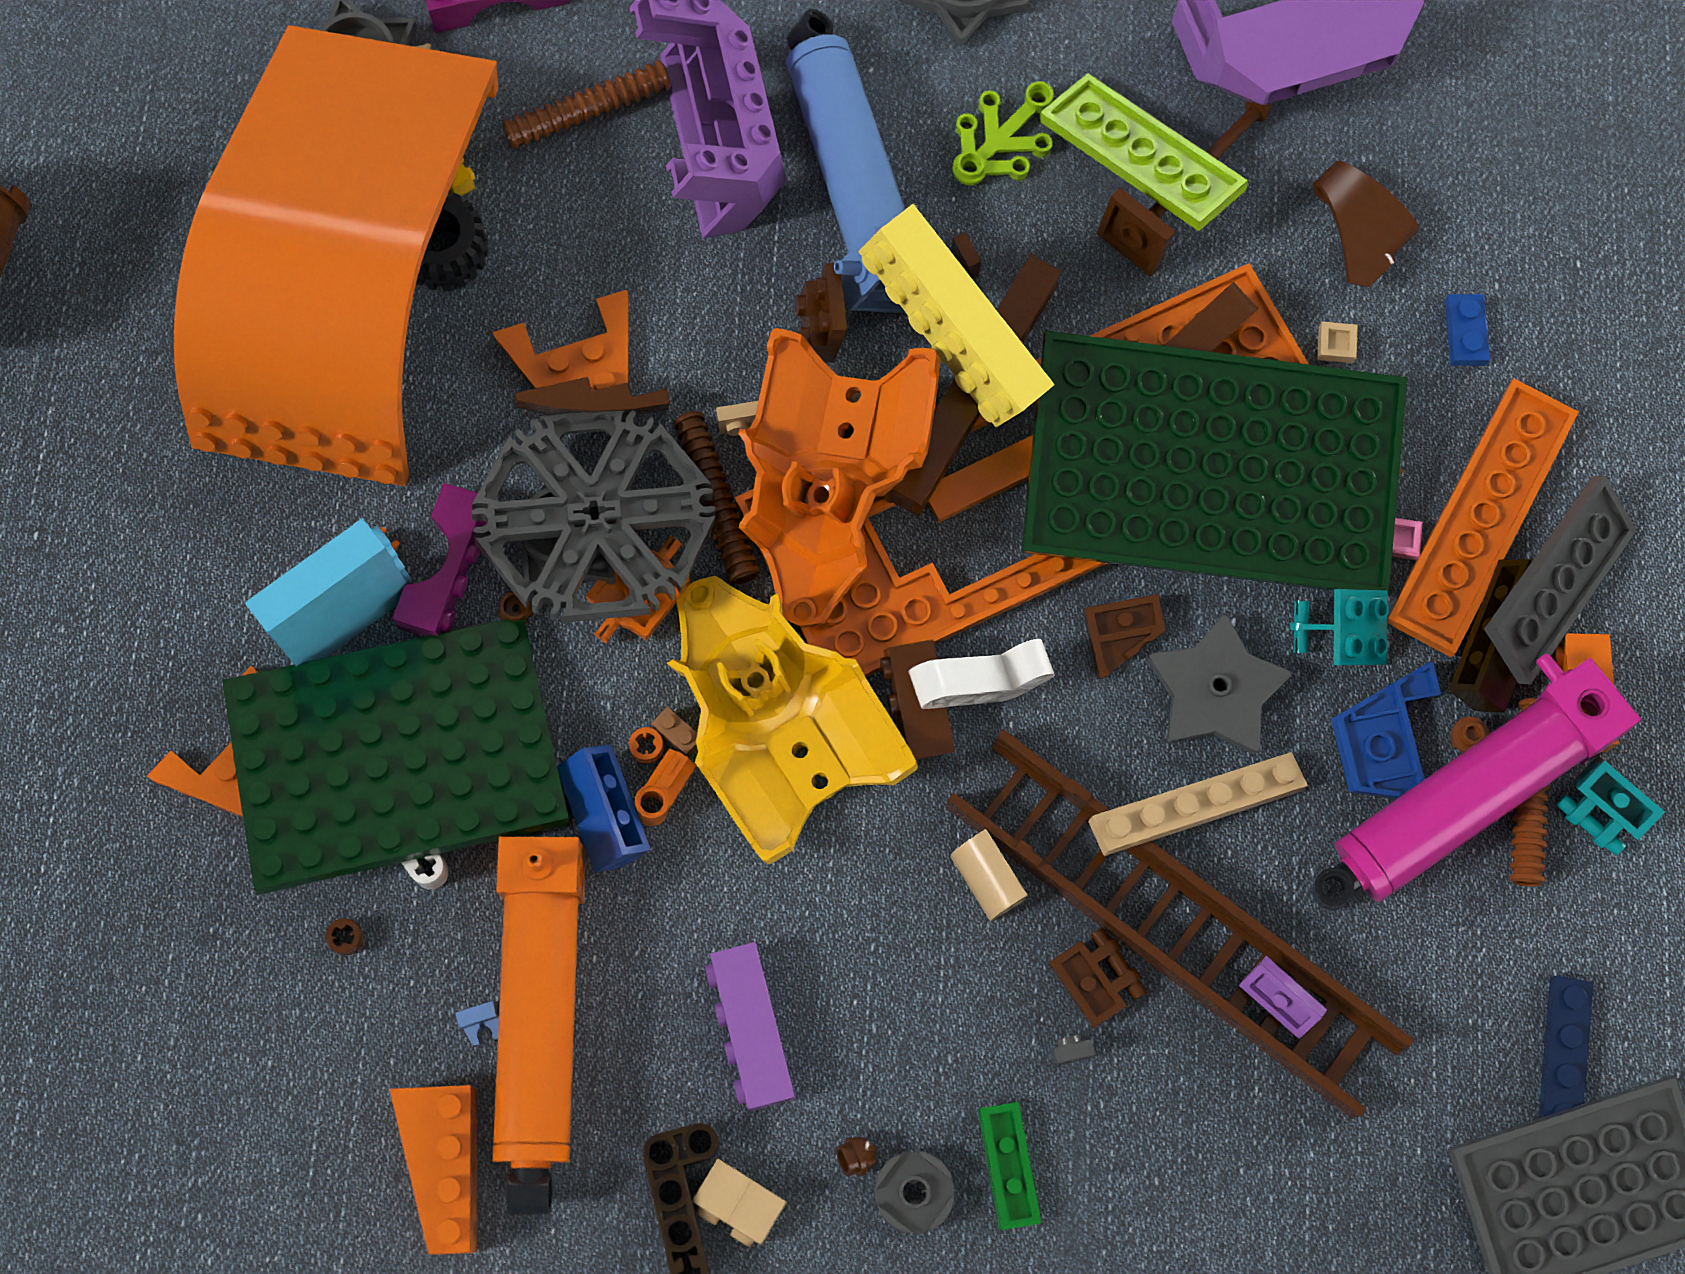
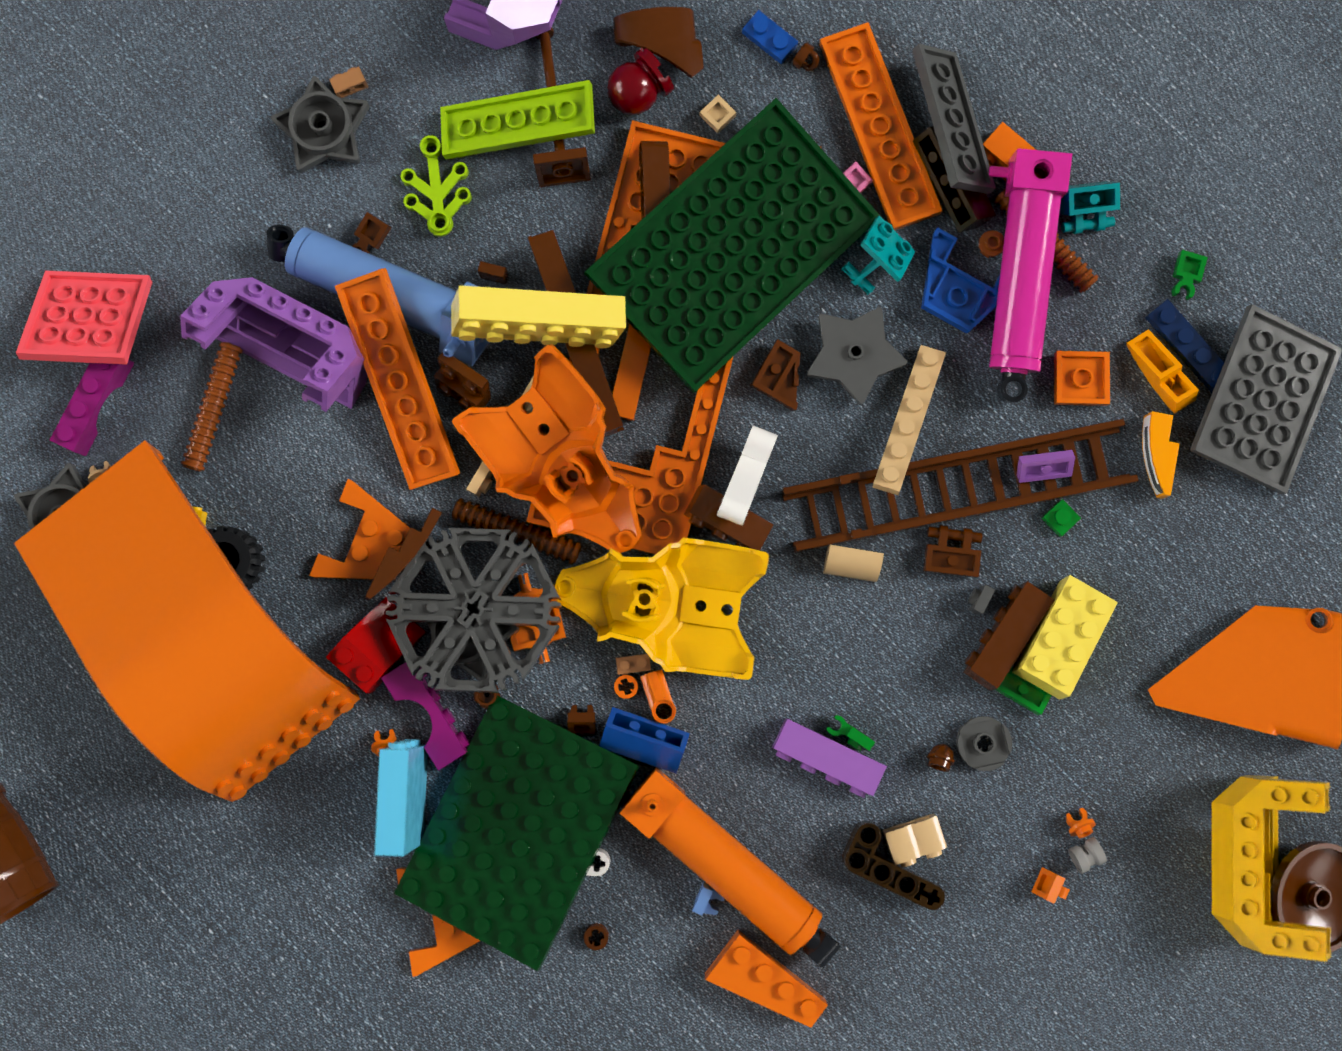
camera: 45 degrees left, 10 degrees up
none -> red slope [326,597,426,693]
none -> orange plate [335,268,460,490]
none -> reddish brown plate [352,212,392,254]
none -> reddish brown tile [567,705,596,735]
none -> dark red tile [607,47,674,115]
none -> reddish brown tile [792,42,819,71]
none -> green plate [826,715,875,752]
none -> reddish brown brick [963,581,1054,691]
none -> light yellow brick [1012,575,1118,700]
none -> green plate [1041,499,1081,537]
none -> orange plate [1054,351,1110,406]
none -> light orange slope [1126,329,1199,414]
none -> light orange slope [1142,411,1180,499]
none -> green plate [1172,250,1208,300]

